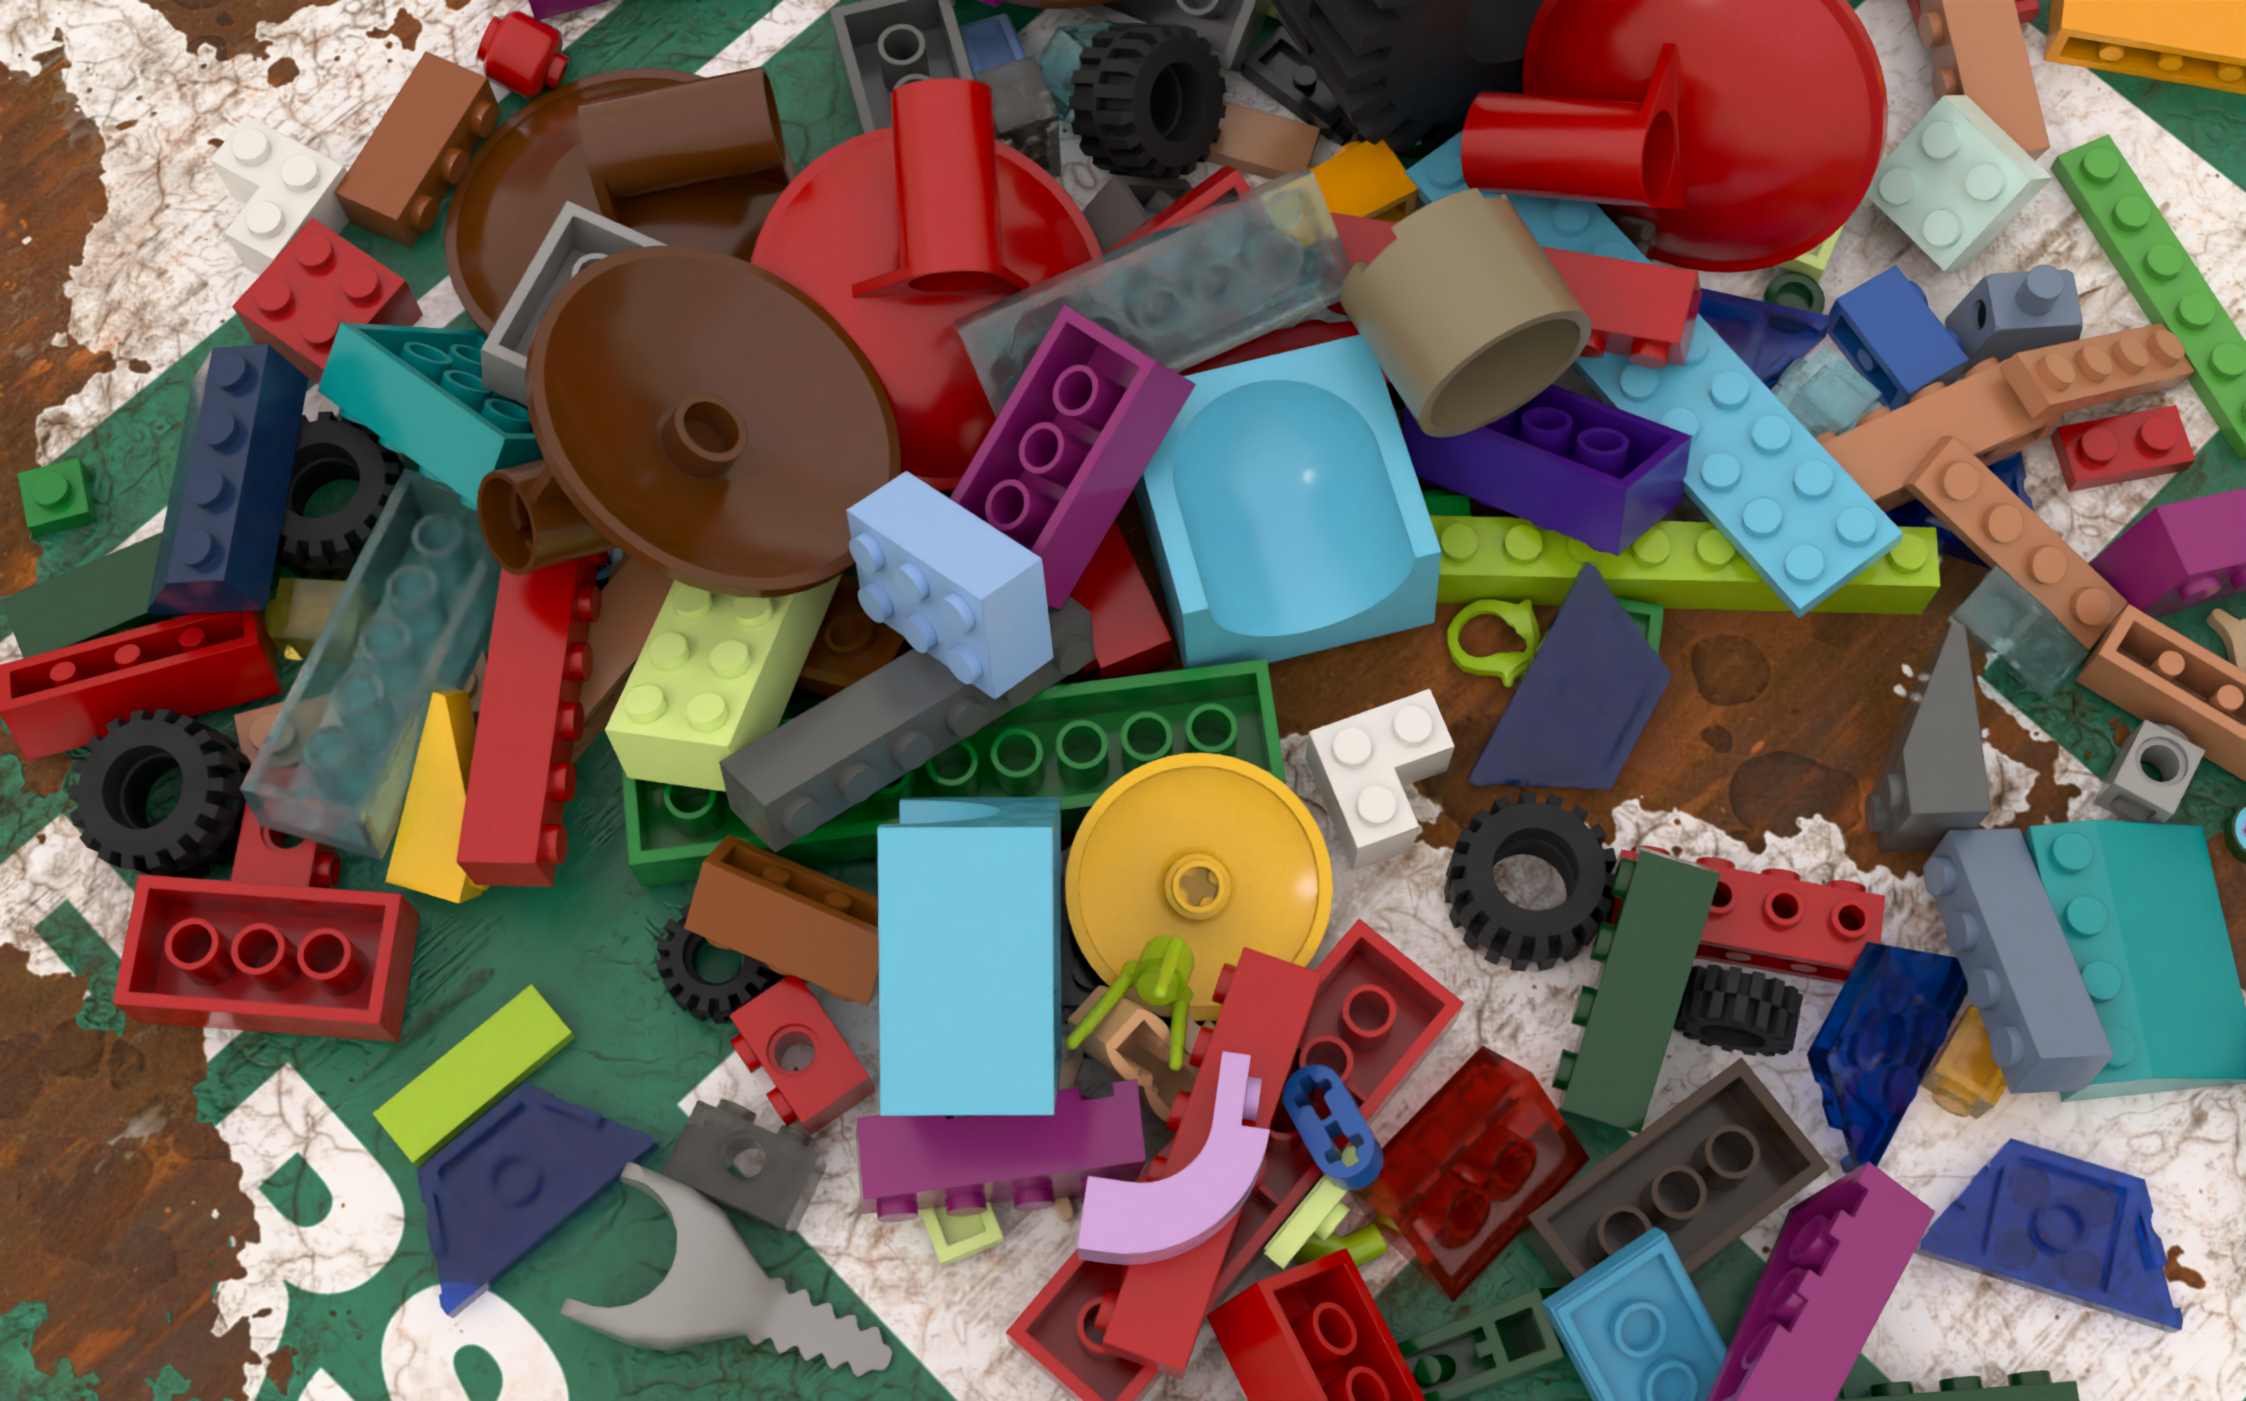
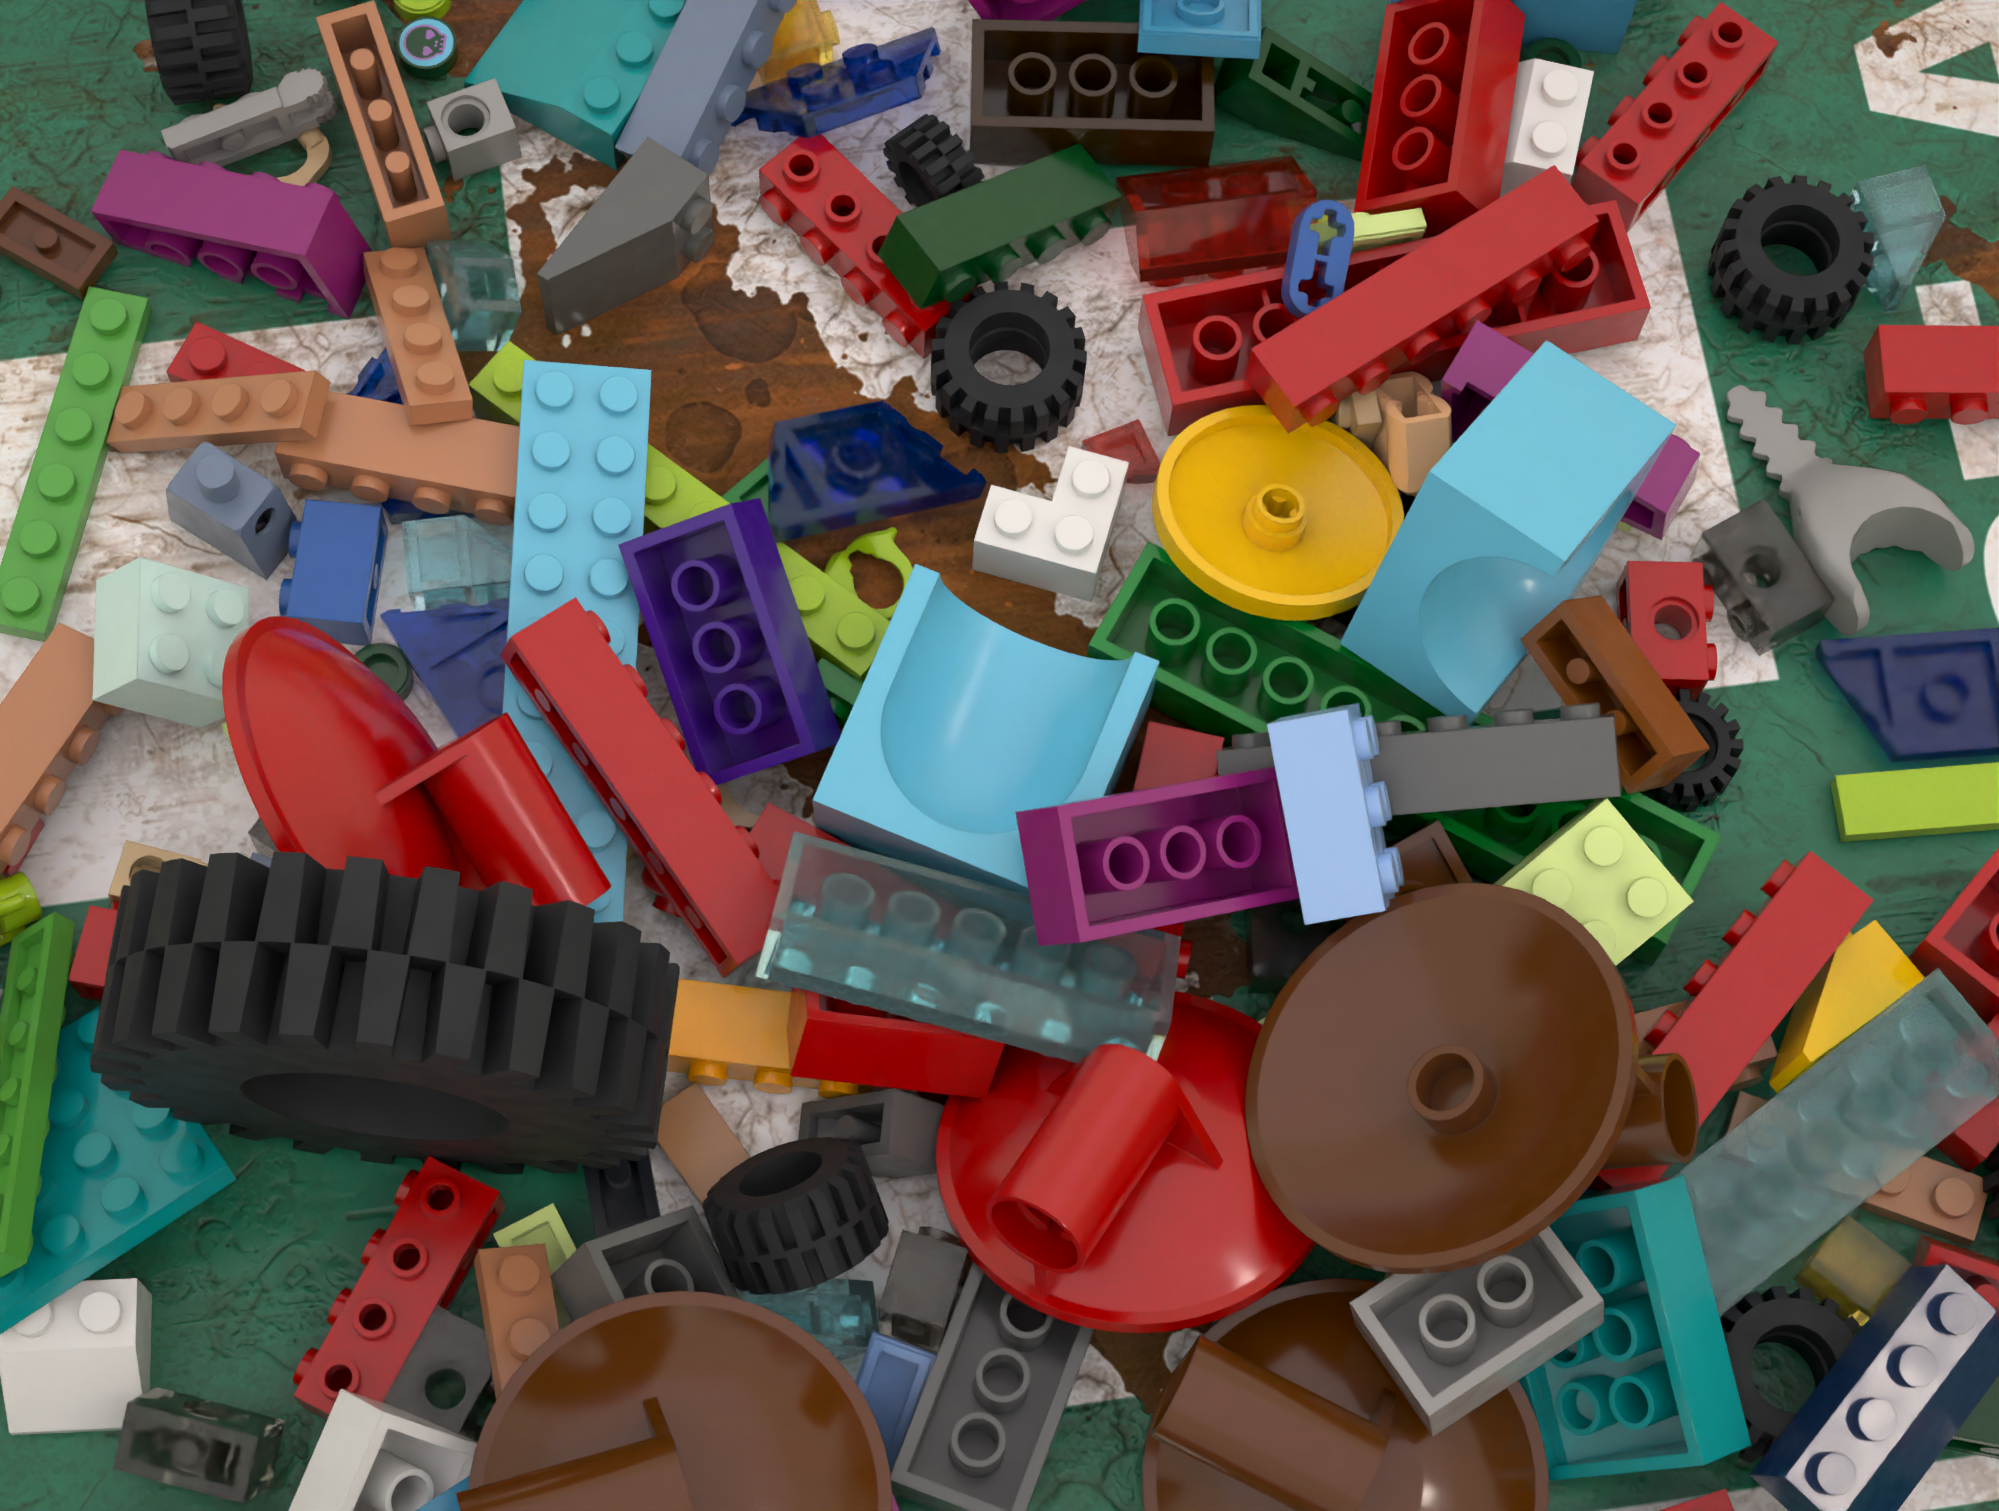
camera: 150 degrees left, 0 degrees up
lime plant [1065,936,1195,1071] -> none
lavender arch [1077,1051,1270,1265] -> none
dark tan brick [1340,188,1592,437] -> none
none -> clear red tile [1082,419,1161,484]

